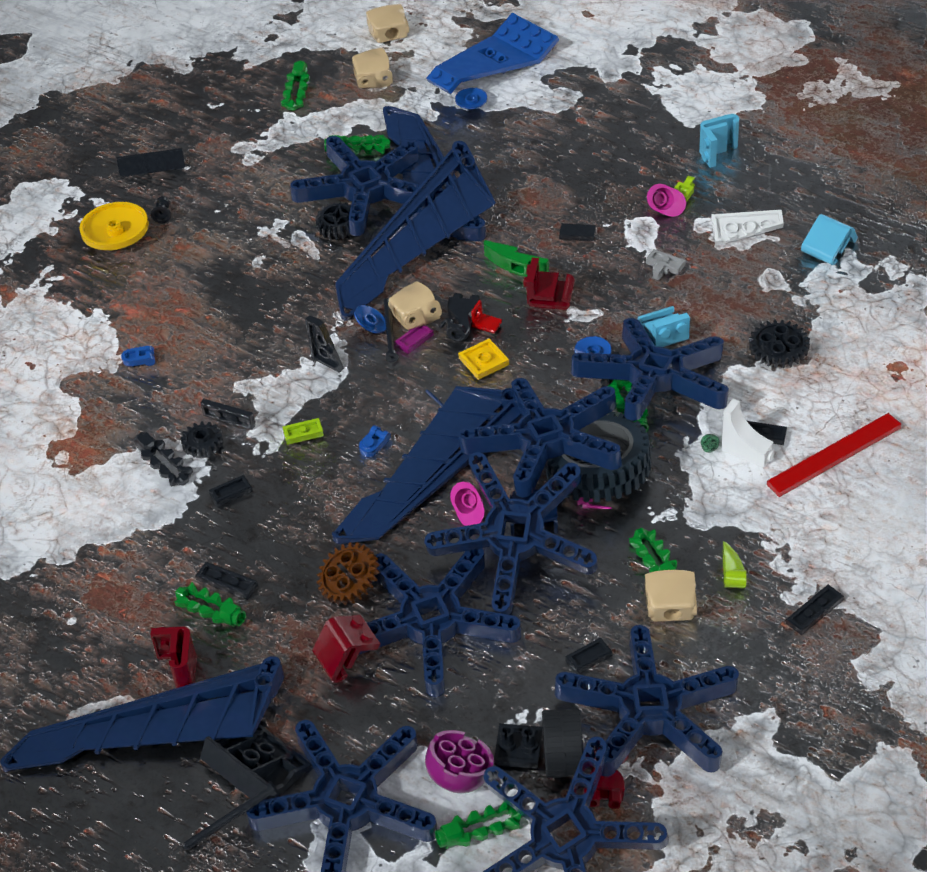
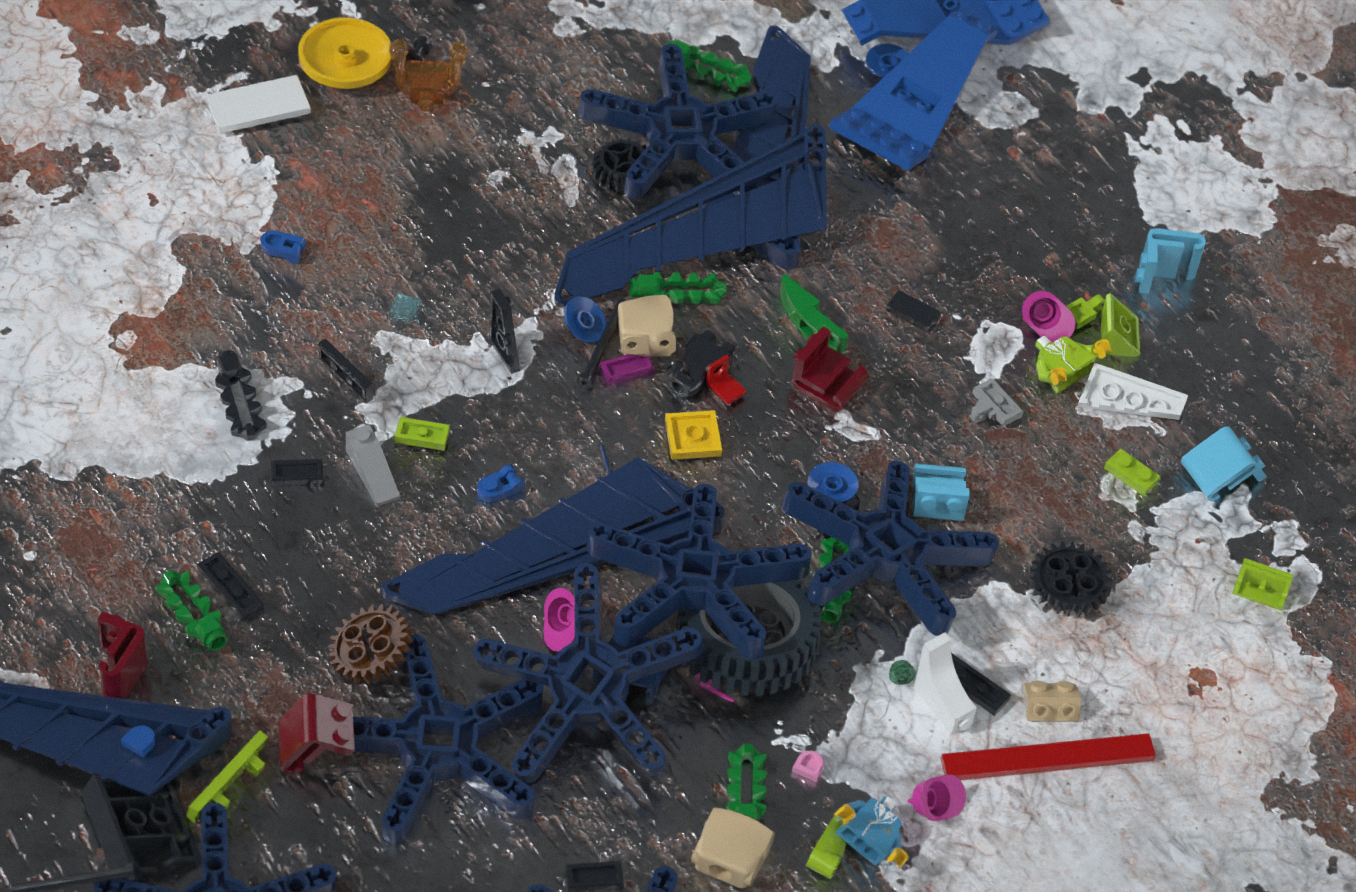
camera: 15 degrees right, 5 degrees up
black gear [180,421,223,458] -> none
none -> blue tile [121,726,155,757]
none -> lime hinge [186,731,268,824]
none -> white tile [206,75,311,133]
none -> light grey slope [346,424,400,507]
none -> clear orange torso [389,39,468,112]
none -> clear light blue plate [389,293,421,323]
none -> green sword [629,272,727,304]
none -> bright pink tile [792,751,824,783]
none -> blue wing [829,9,998,171]
none -> dark azure torso [834,797,909,869]
none -> dark pink piece [907,775,966,821]
none -> tan bracket [1023,681,1081,721]
none -> lime torso [1035,336,1112,394]
none -> lime slope [1101,293,1140,357]
none -> lime plate [1104,448,1161,496]
none -> lime hinge [1232,558,1294,611]

